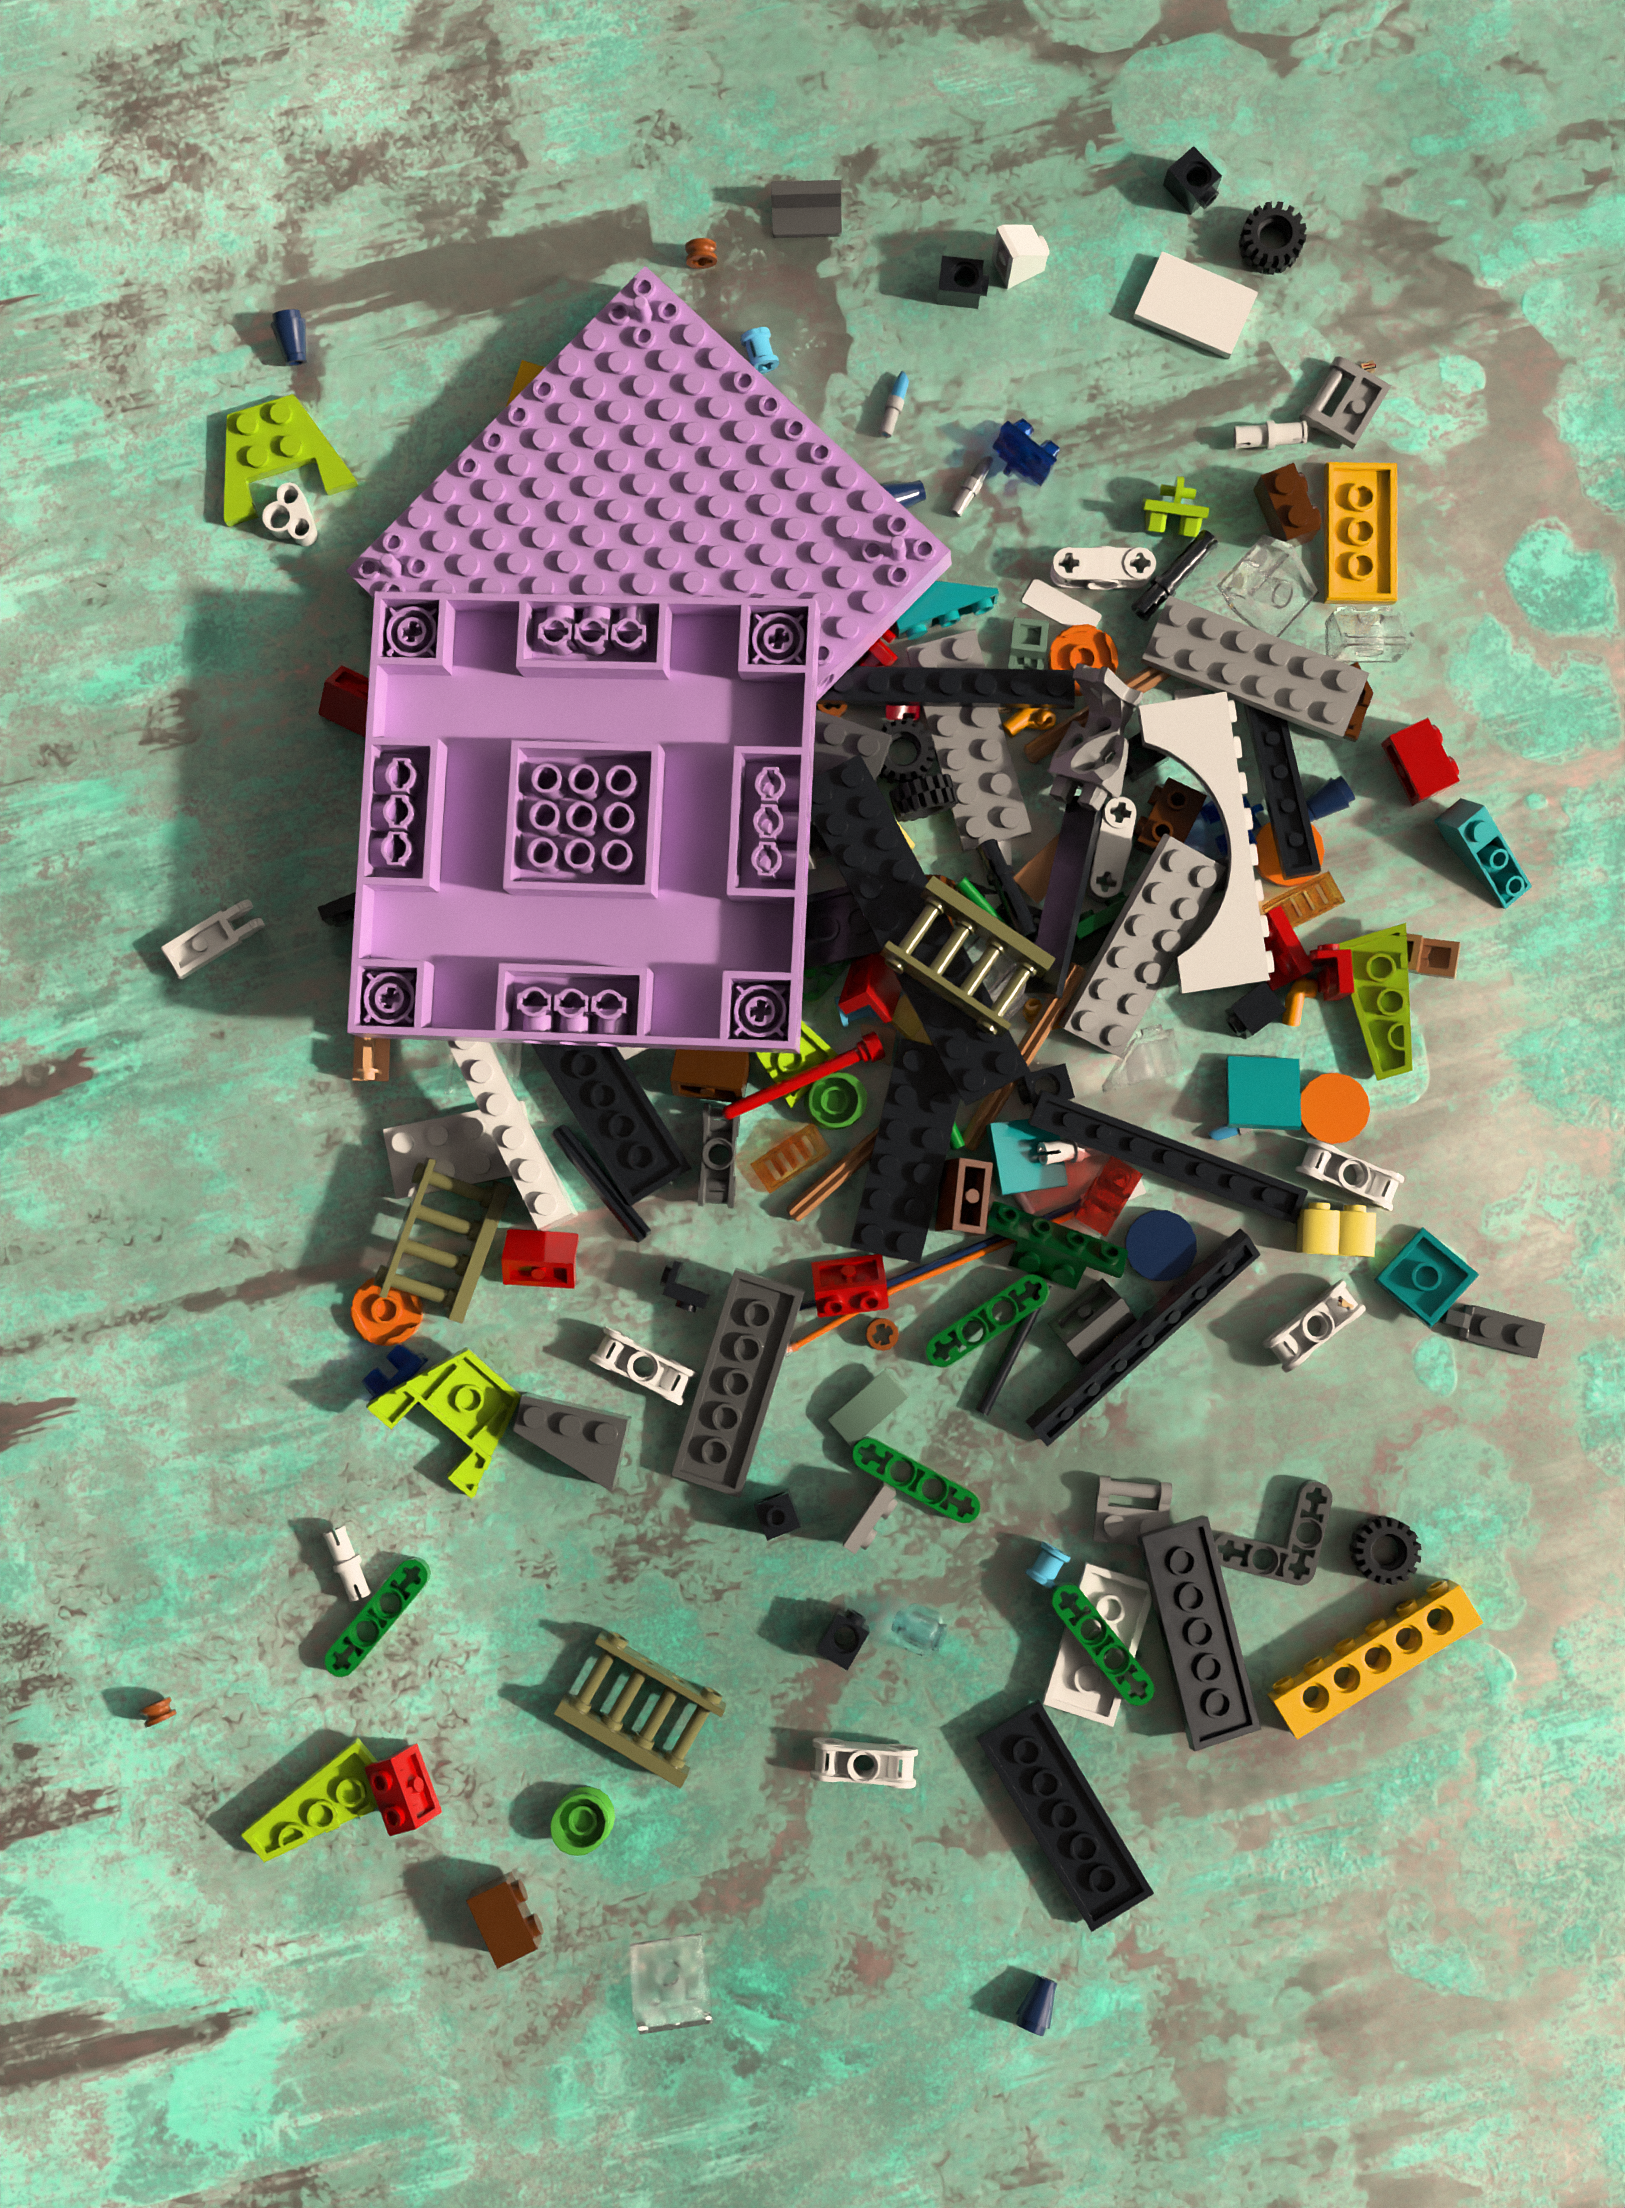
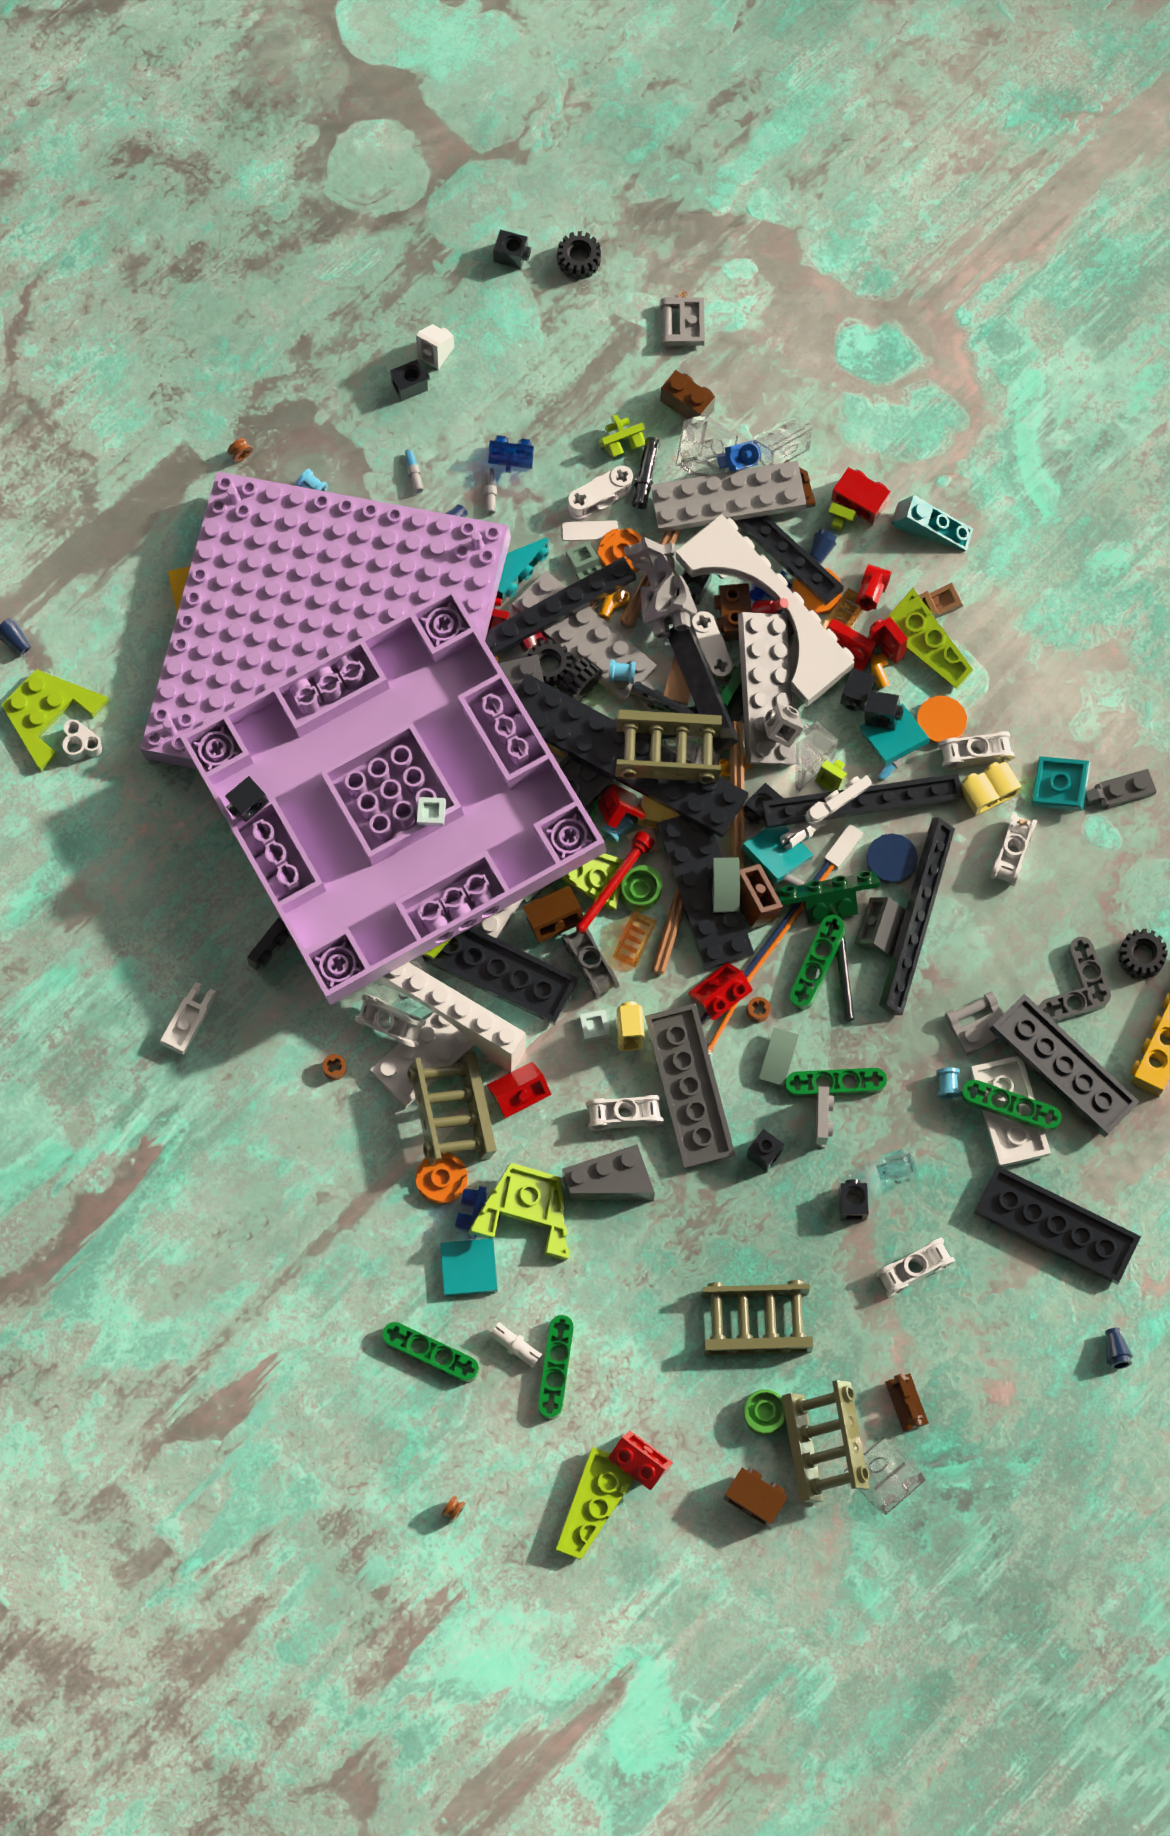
camera: 40 degrees left, 15 degrees down
red panel [318,665,369,737] -> none
light nougat hinge [353,1036,391,1082] -> none
black axle [551,1124,651,1243] -> none
black bracket [659,1260,710,1313] -> none
dark grey panel [771,180,842,238] -> none
clear red brick [1070,1155,1143,1237] -> none
white tile [1133,251,1258,359] -> none
white pin [1233,420,1307,450] -> none
yellow tile [1324,462,1397,605] -> none
none -> black brick [225,776,270,823]
none -> dark orange bush [323,1054,346,1080]
none -> white piece [355,995,426,1047]
none -> green beam [382,1322,479,1383]
none -> light aqua tile [417,797,446,826]
none -> teal tile [440,1239,498,1297]
none -> light aqua tile [580,1010,610,1042]
none -> medium azure bush [608,659,636,684]
none -> light yellow brick [616,1002,645,1051]
none -> sand green slope [712,857,740,913]
none -> blue hips [716,441,761,472]
none -> red cone [751,598,788,614]
none -> light grey brick [763,703,803,748]
none -> olive fence [782,1380,870,1504]
none -> white hinge [805,775,872,824]
none -> lime tile [815,759,847,791]
none -> lime tile [828,502,856,531]
none -> red piece [856,564,892,612]
none -> black brick [864,691,904,730]
none -> reddish brown hinge [885,1373,929,1432]

